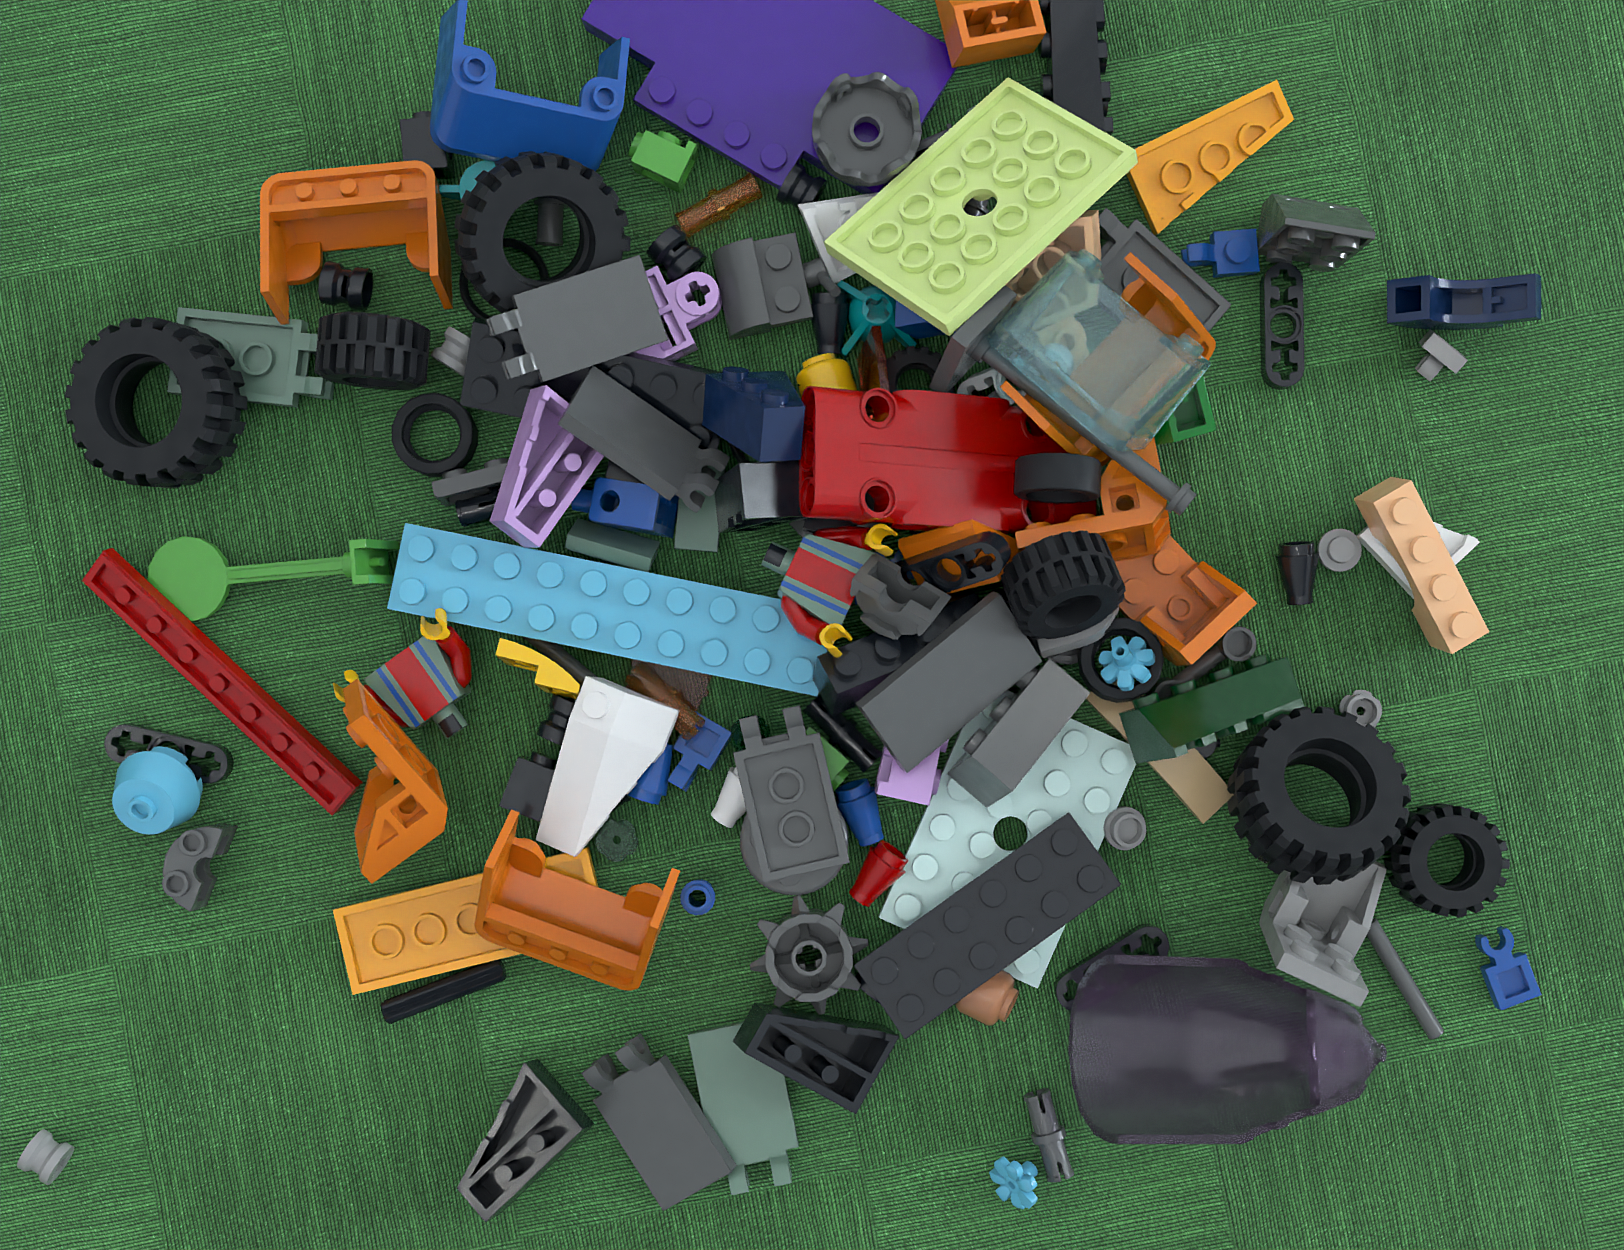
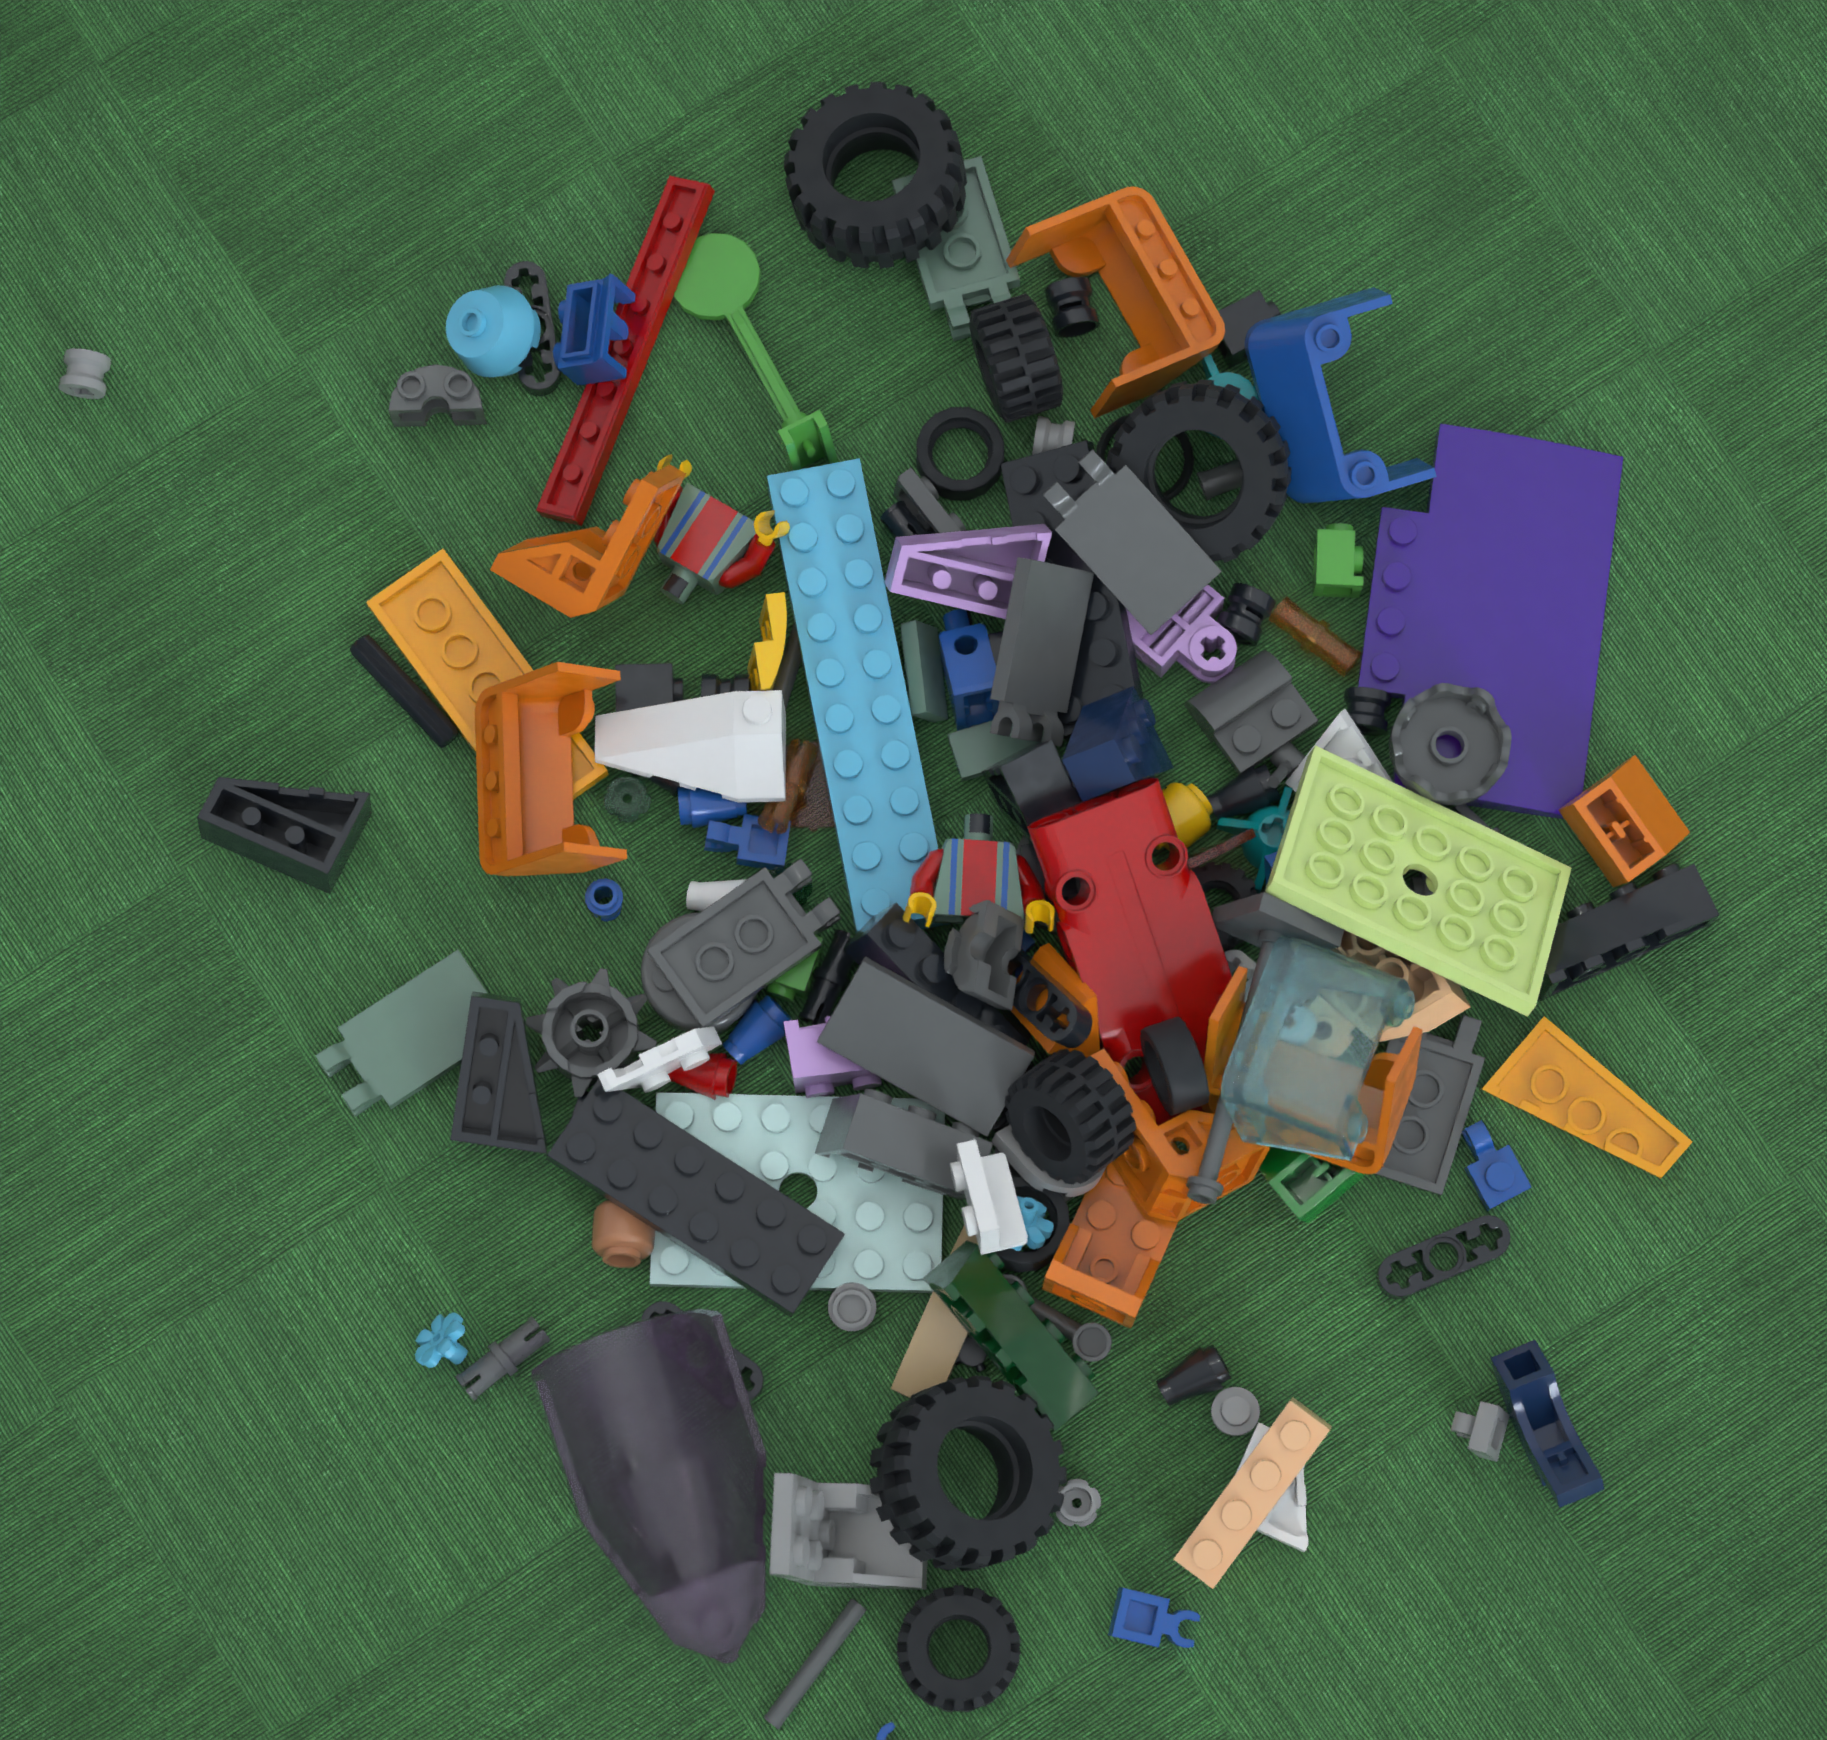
camera: 65 degrees right, 10 degrees down
dark grey tile [581,1033,737,1211] -> none
dark grey slope [1257,193,1376,272] -> none
none -> blue window [553,274,636,386]
none -> white wing [597,1027,722,1093]
none -> white bracket [950,1139,1028,1255]
none -> blue plate [1108,1587,1200,1648]

